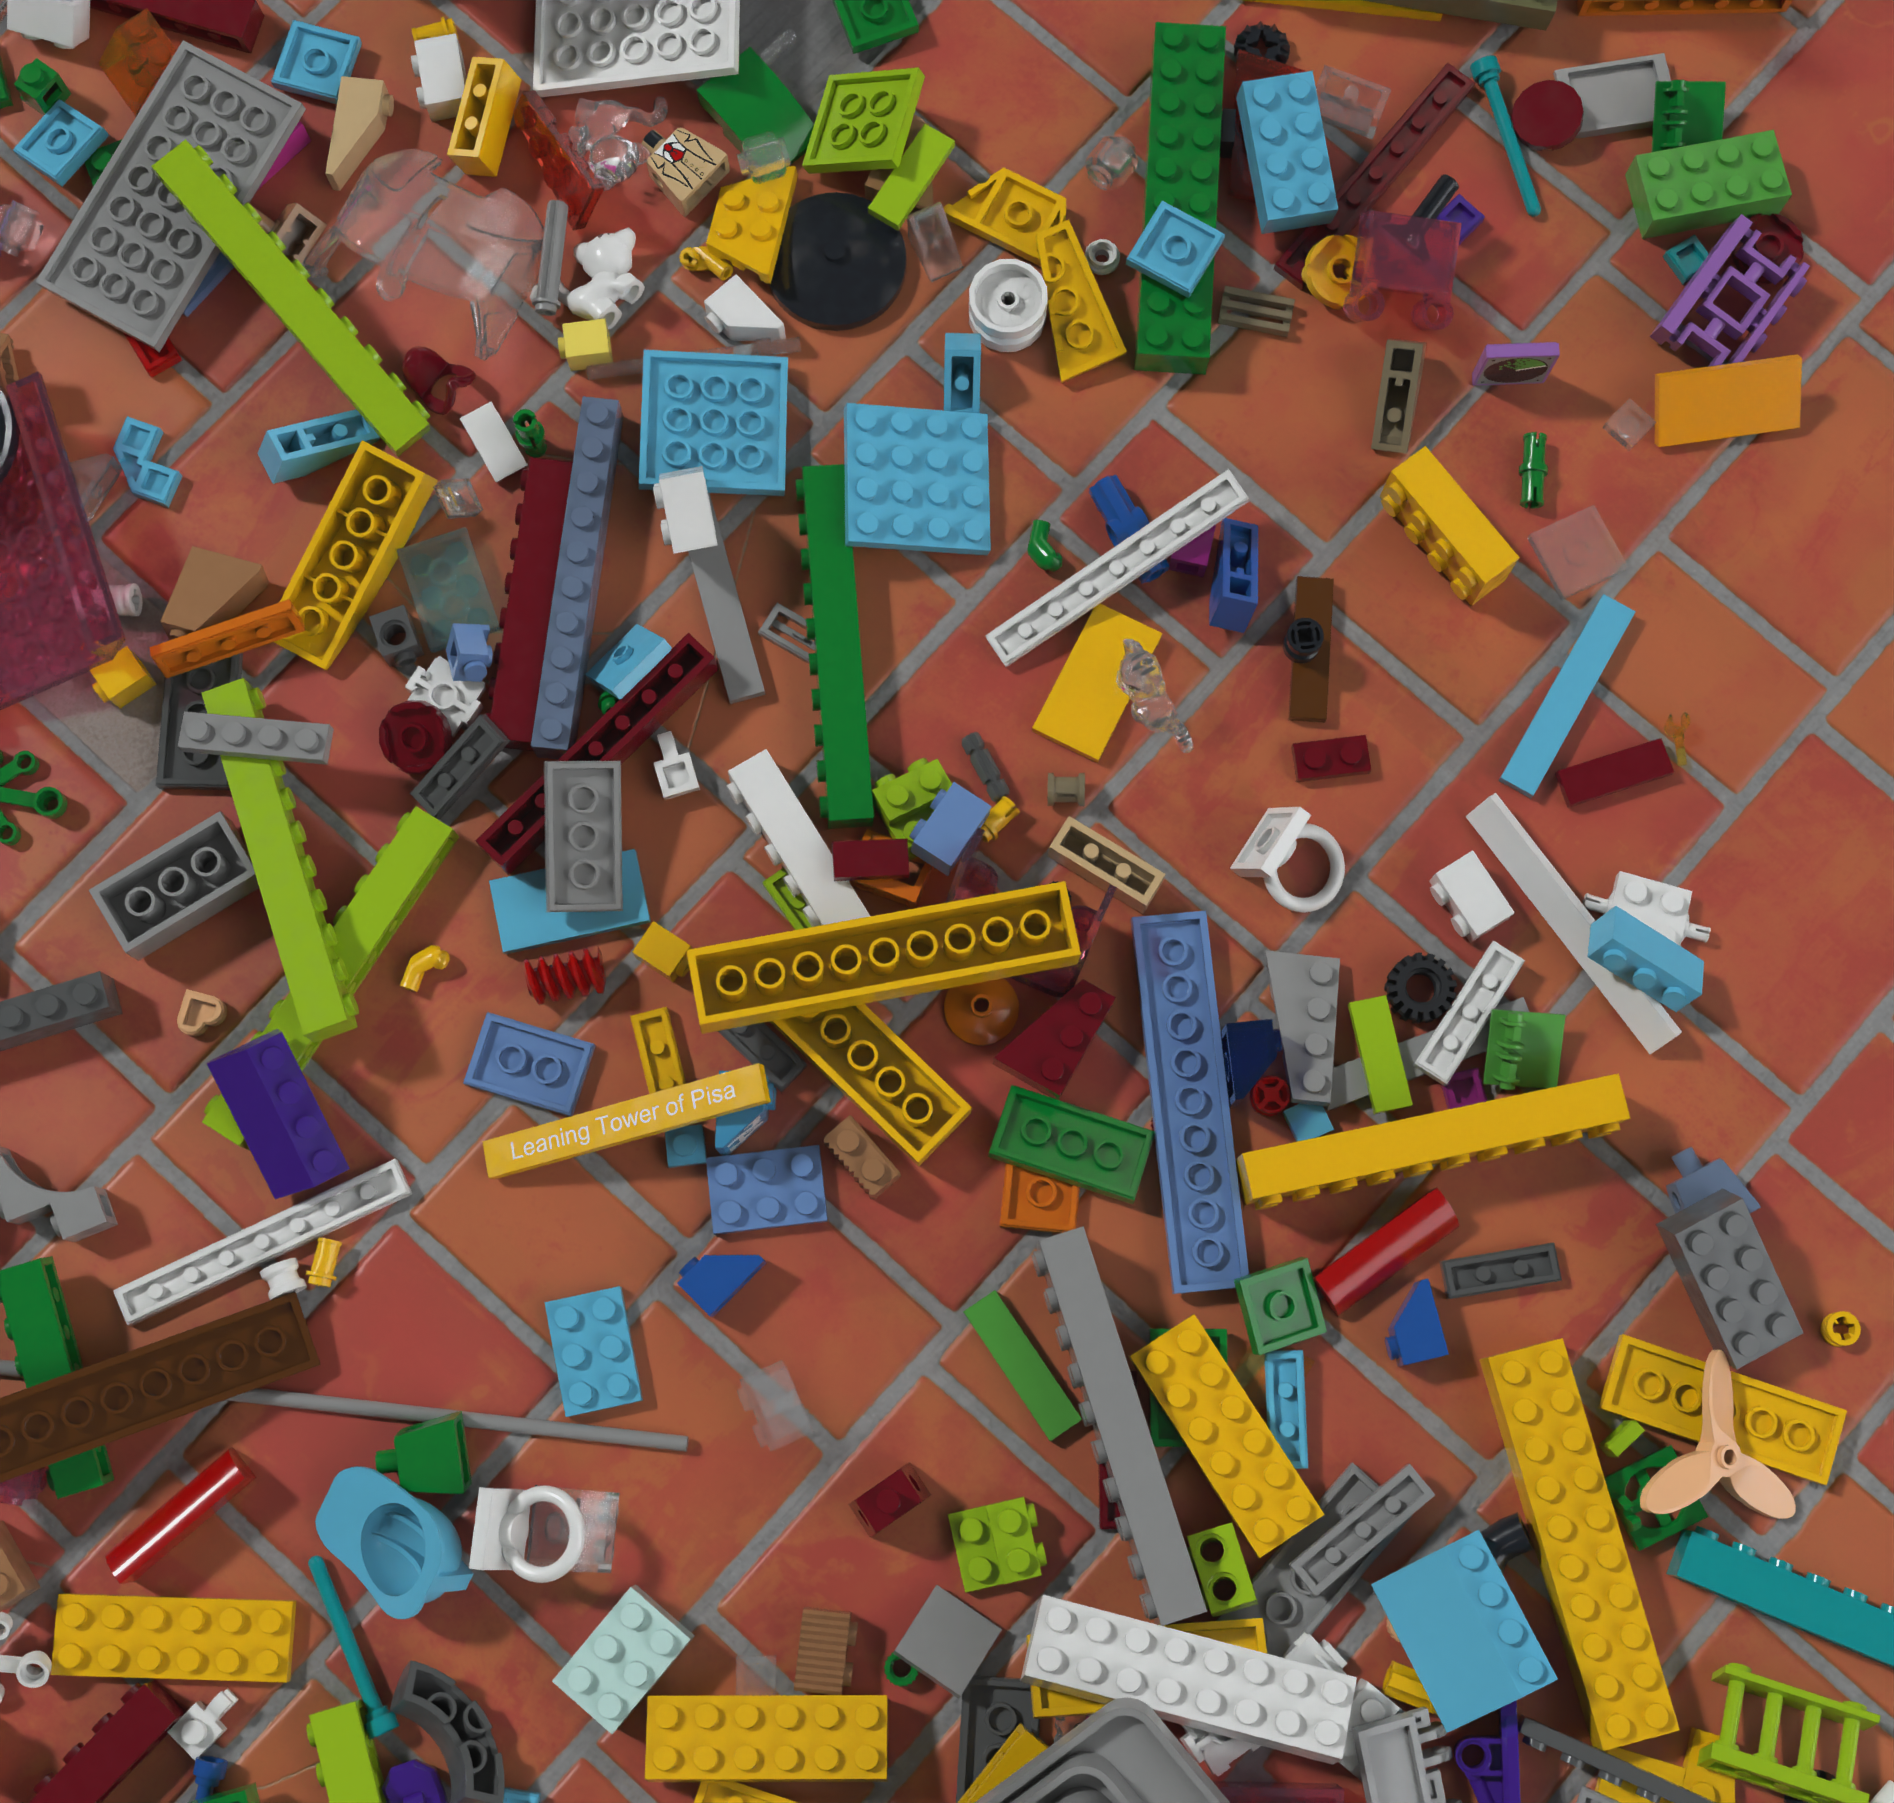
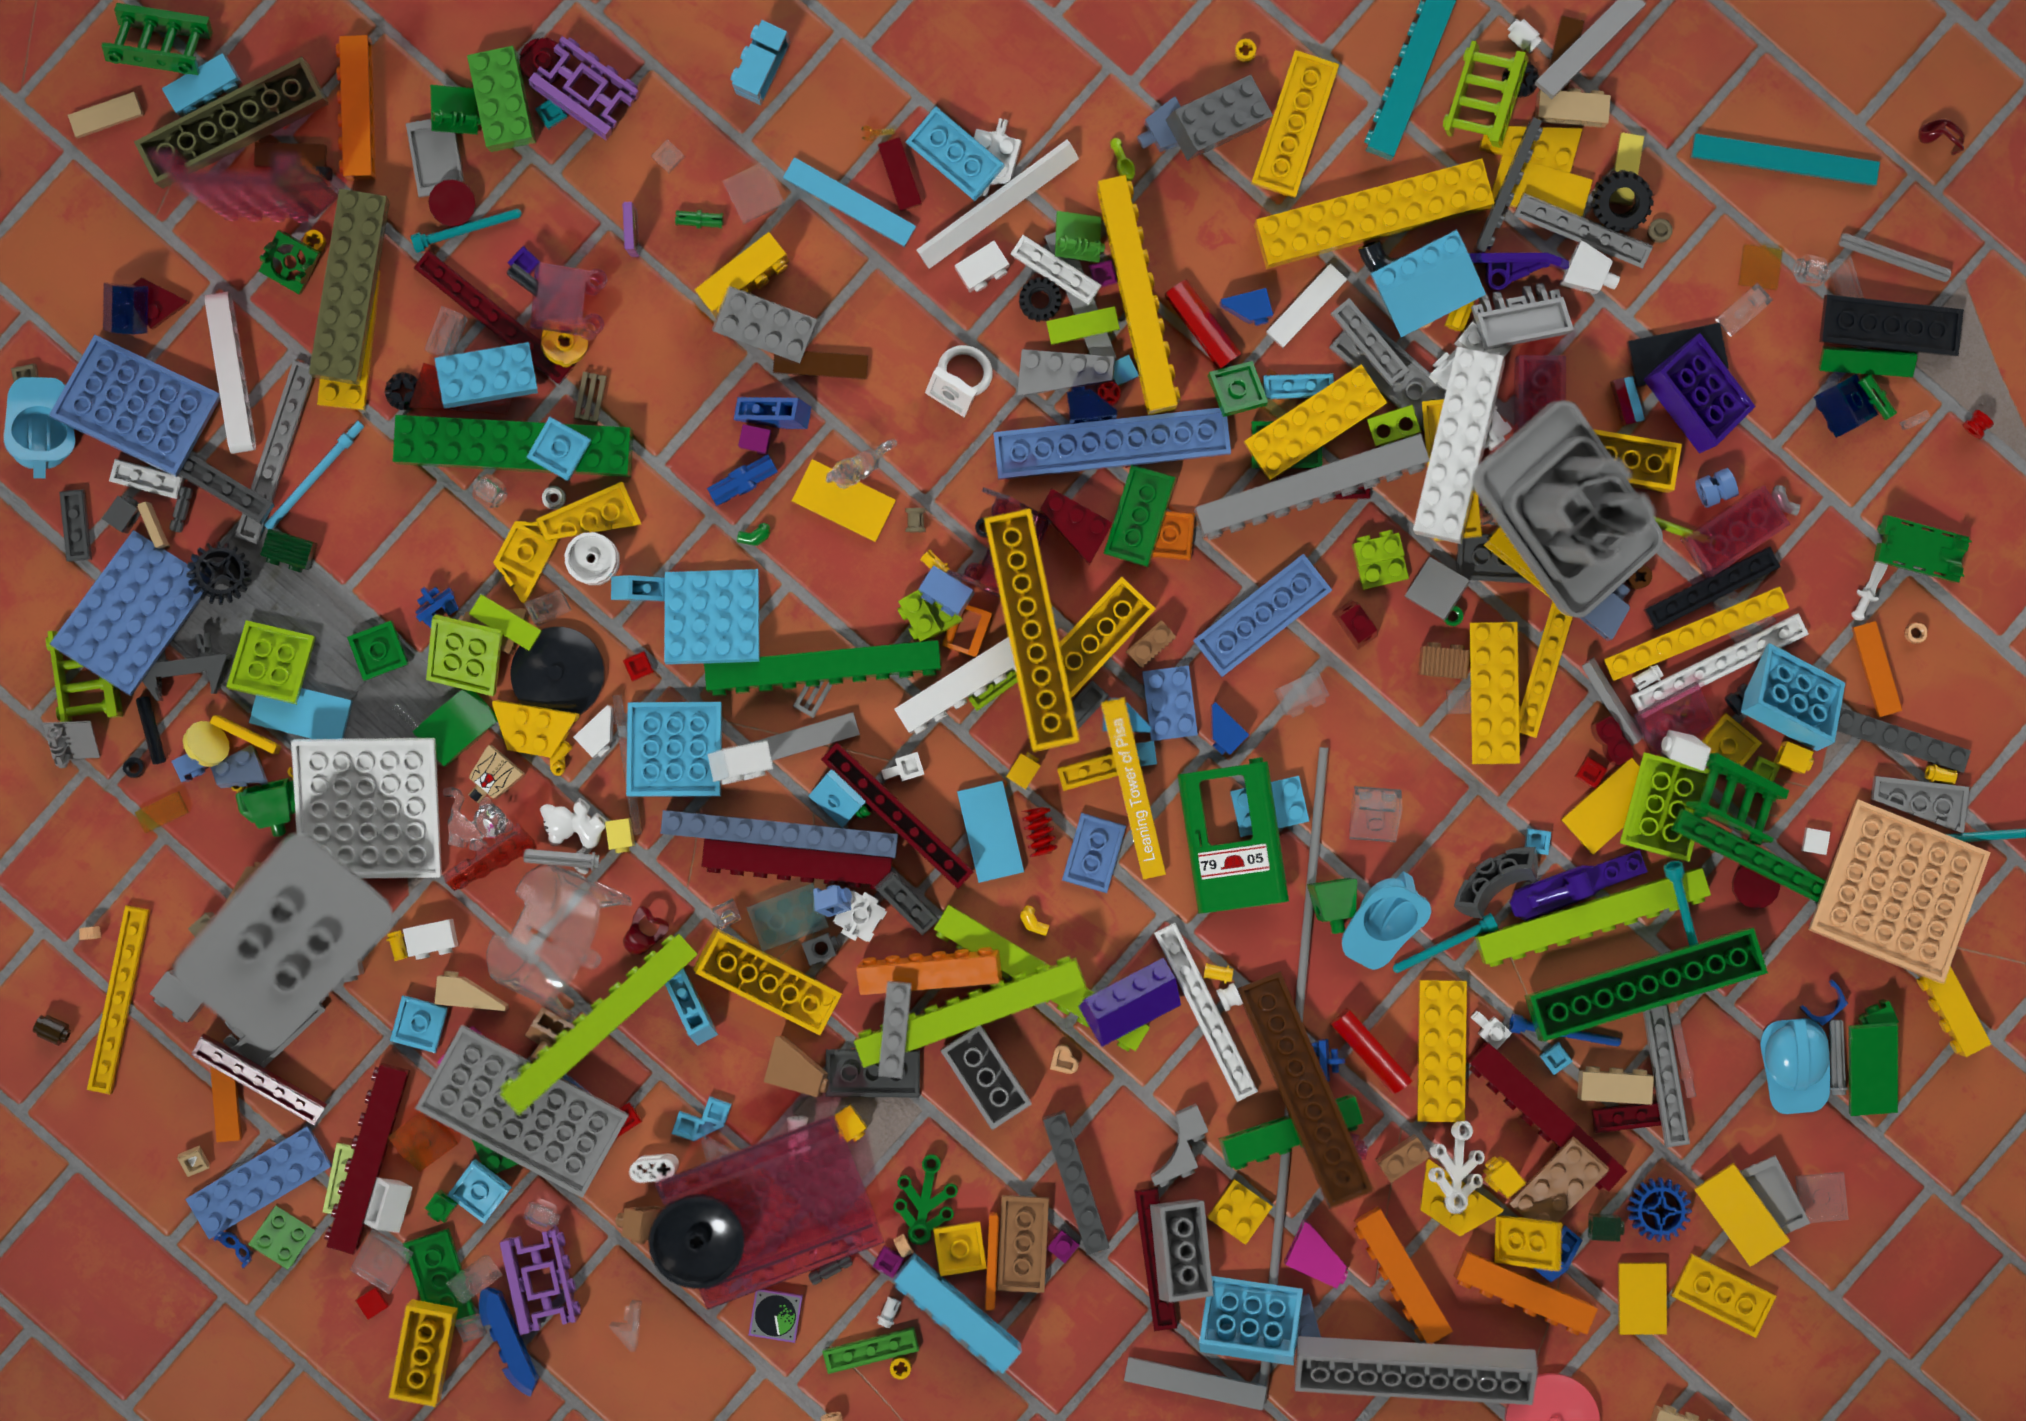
camera: 95 degrees left, 10 degrees up
orange tile [149,599,305,679] -> none
dark red tile [379,700,452,774] -> none
yellow brick [447,57,522,177] -> none
white slope [459,401,527,482] -> none
white tile [469,1485,585,1583] -> none
green pin [513,409,547,458] -> none
light grey tile [544,761,623,912] -> none
light aqua brick [552,1584,695,1734] -> none
clear head [736,131,791,184] -> none
dark red tile [832,839,910,881] -> none
orange dish [944,978,1019,1045] -> none
dark grey axle [962,732,1009,802] -> none
bright green tile [963,1290,1082,1441] -> none
white tile [985,469,1250,667] -> none
tan brick [1048,816,1166,914] -> none
black tile [1220,108,1236,158] -> none
black wheel [1283,618,1324,664] -> none
dark red plate [1291,735,1371,782] -> none
dark tan slope [1371,338,1427,454] -> none
dark grey tile [1439,1243,1562,1300] -> none
medium azure brick [1587,906,1704,1012] -> none
lime tile [1599,1420,1645,1457] -> none
green piece [1604,1445,1708,1551] -> none
light nougat piece [1640,1350,1796,1519] -> none
light orange tile [1655,354,1802,447] -> none
none -> blue hips [415,586,459,628]
none -> red tile [623,651,654,682]
none -> white connector [629,1153,679,1182]
none -> light grey plate [712,286,817,363]
none -> medium azure piece [730,20,791,105]
none -> orange brick [856,947,1002,995]
none -> medium azure tile [906,106,1005,201]
none -> lime piece [1110,138,1135,181]
none -> green piece [1177,757,1289,914]
none -> medium blue plate [1193,554,1332,677]
none -> white tile [1266,264,1347,348]
none -> blue hips [1311,1039,1345,1082]

